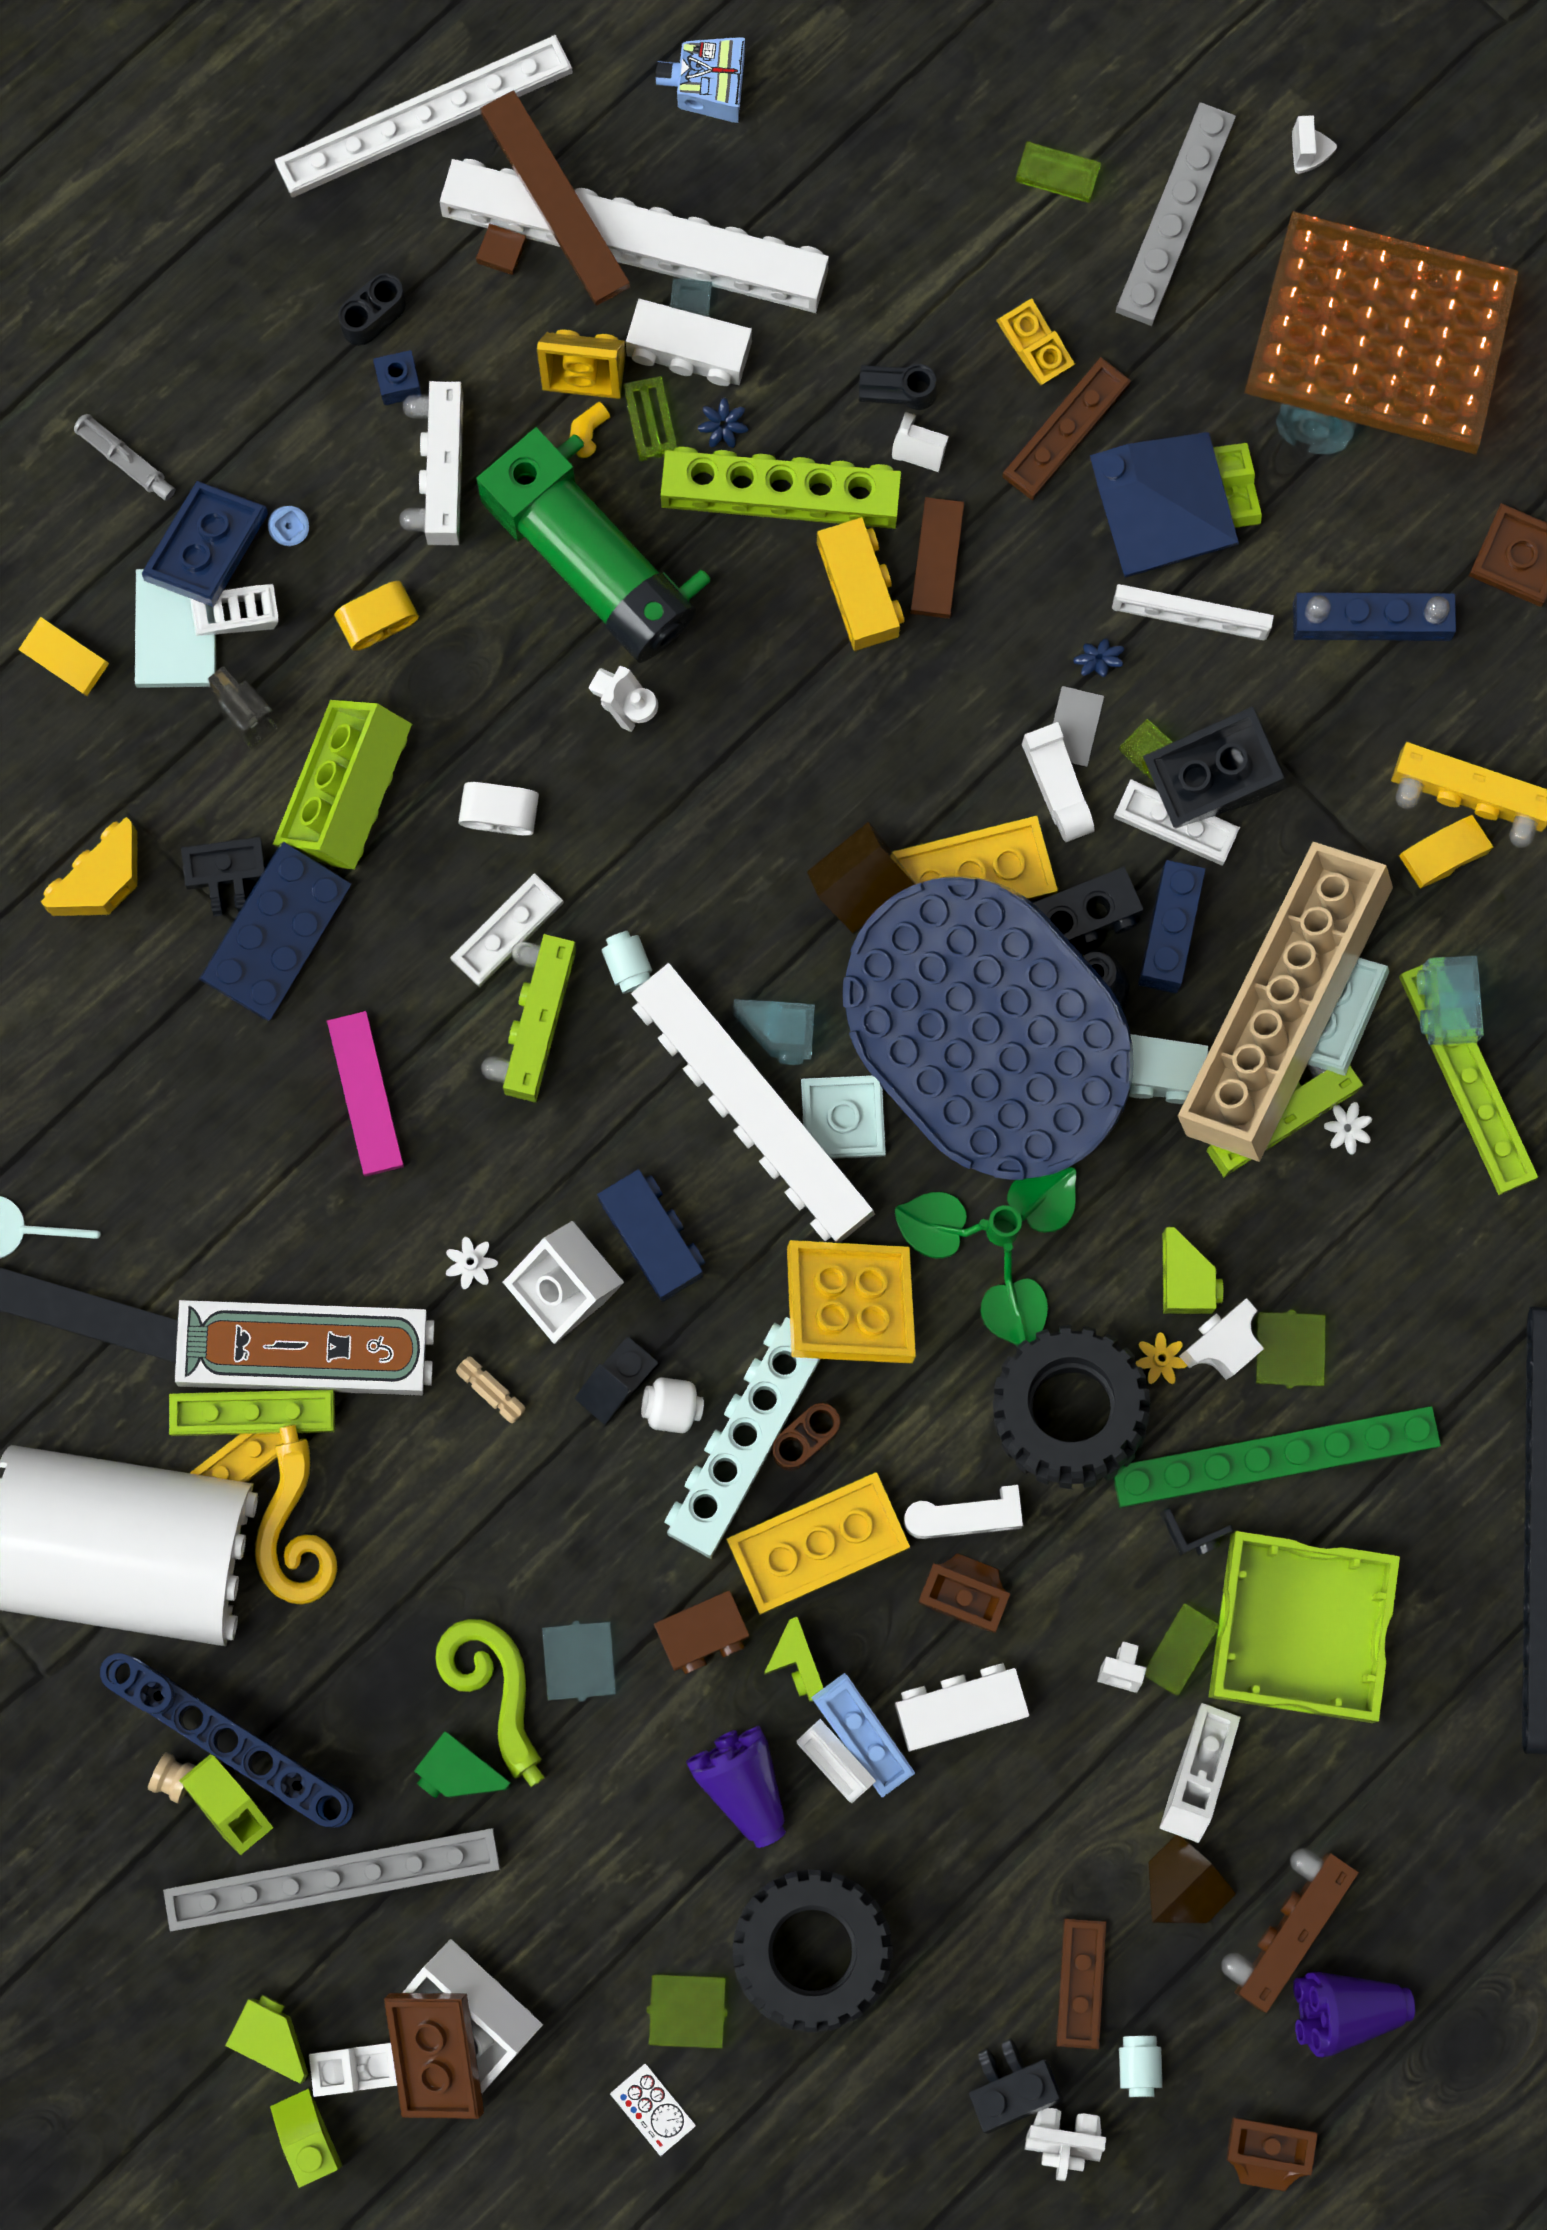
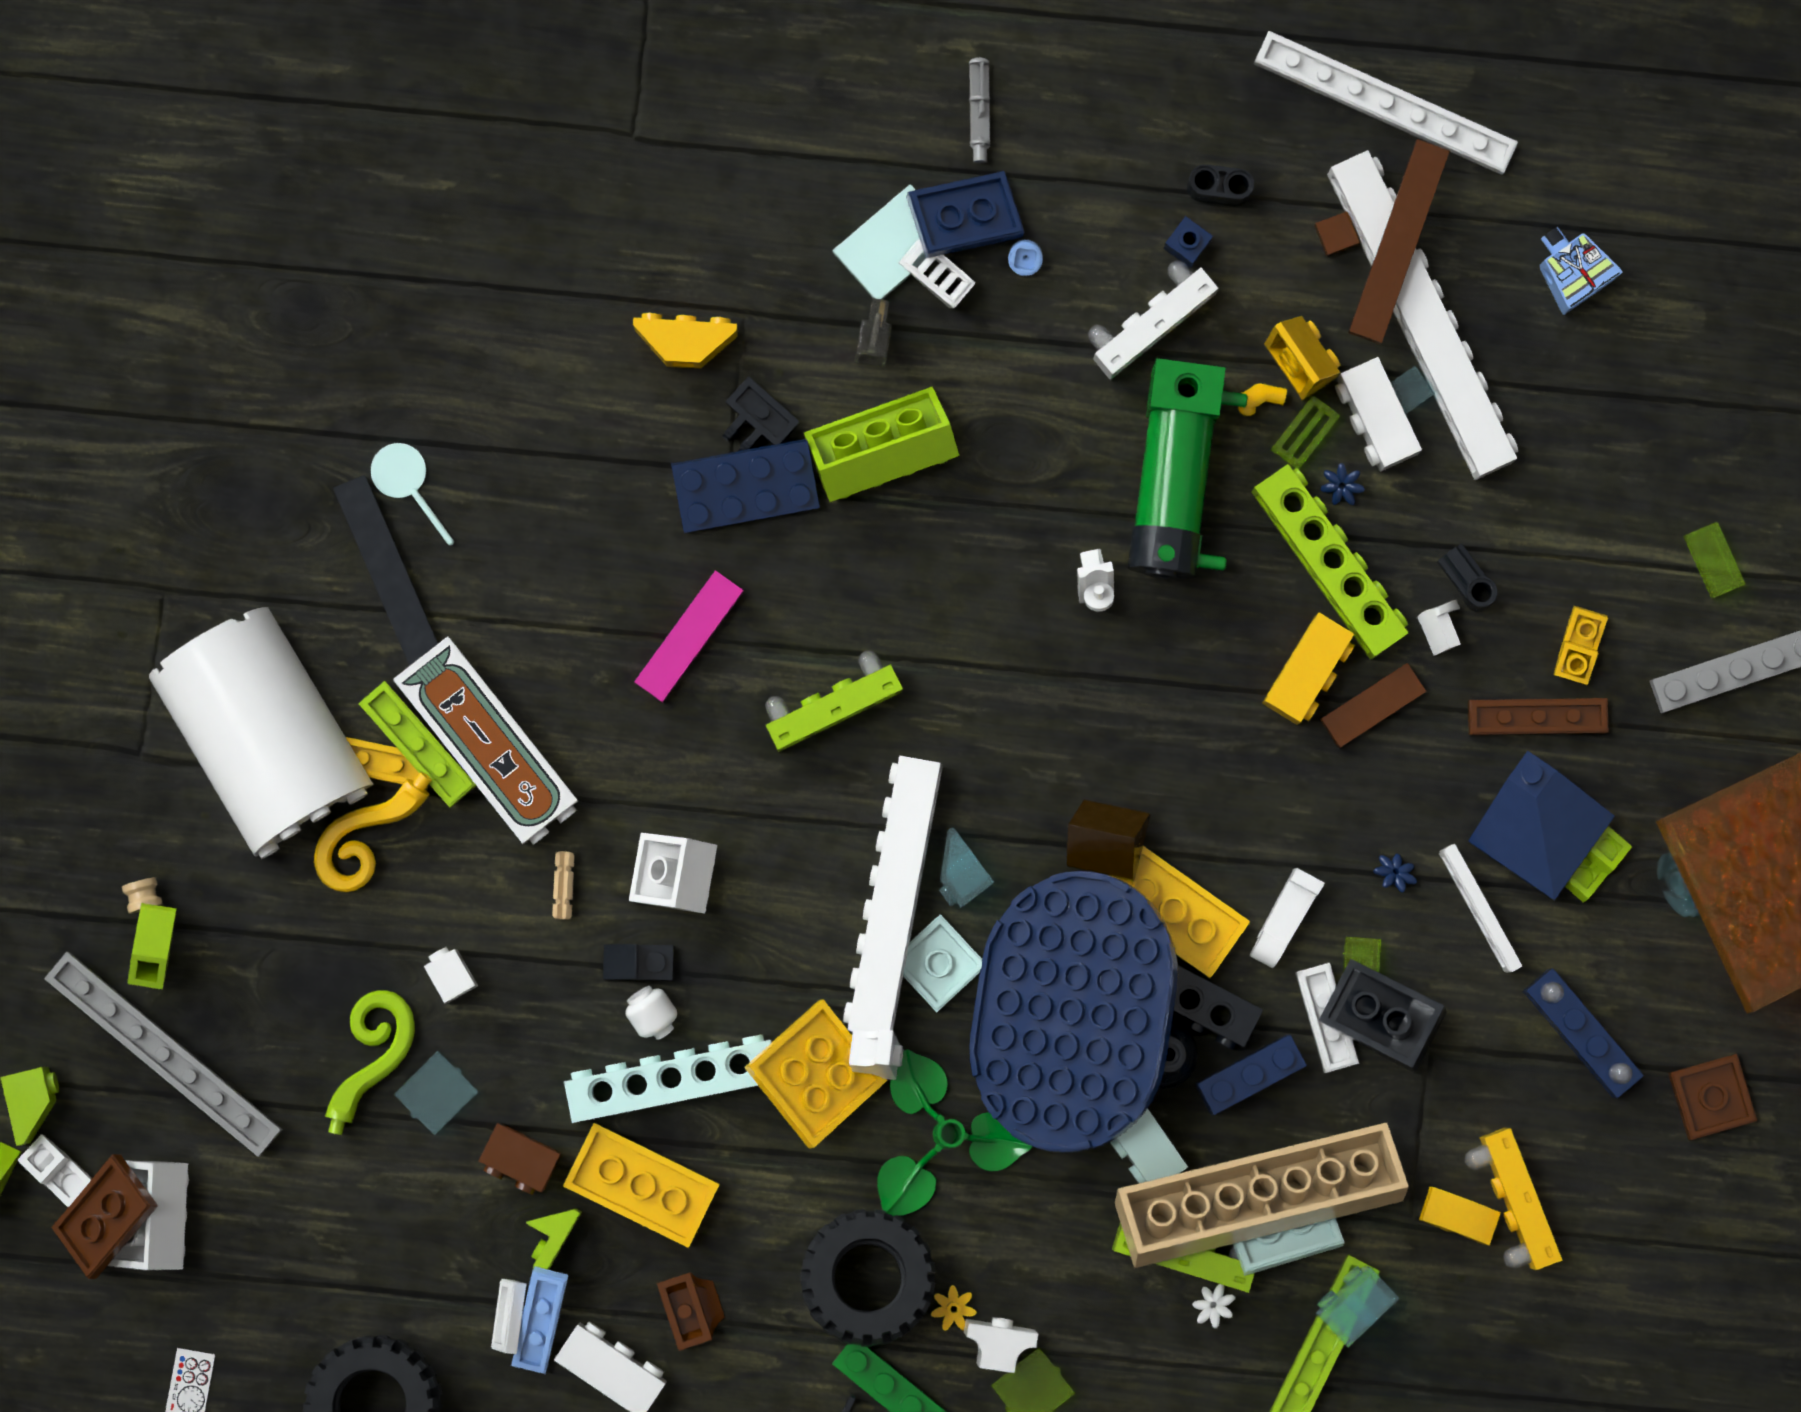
camera: 45 degrees right, 5 degrees up
yellow slope [18,617,109,696] -> none
dark blue piece [100,1653,354,1828] -> none
yellow beam [334,581,419,651] -> none
green slope [414,1731,512,1799] -> none
white plant [446,1237,498,1289] -> none
white tile [450,873,564,987] -> none
white beam [458,782,539,836] -> none
dark blue brick [597,1169,706,1302] -> none
light aqua brick [602,931,652,994] -> none
clear neon green piece [647,1975,728,2048] -> none
dark purple cone [686,1726,786,1848] -> none
reddish brown beam [773,1403,840,1471] -> none
white leg [904,1485,1023,1539] -> none
light grey sticker [1053,686,1104,767] -> none
lime slope [1162,1227,1223,1314] -> none
none -> white brick [424,947,478,1003]
none -> white brick [849,1029,903,1080]

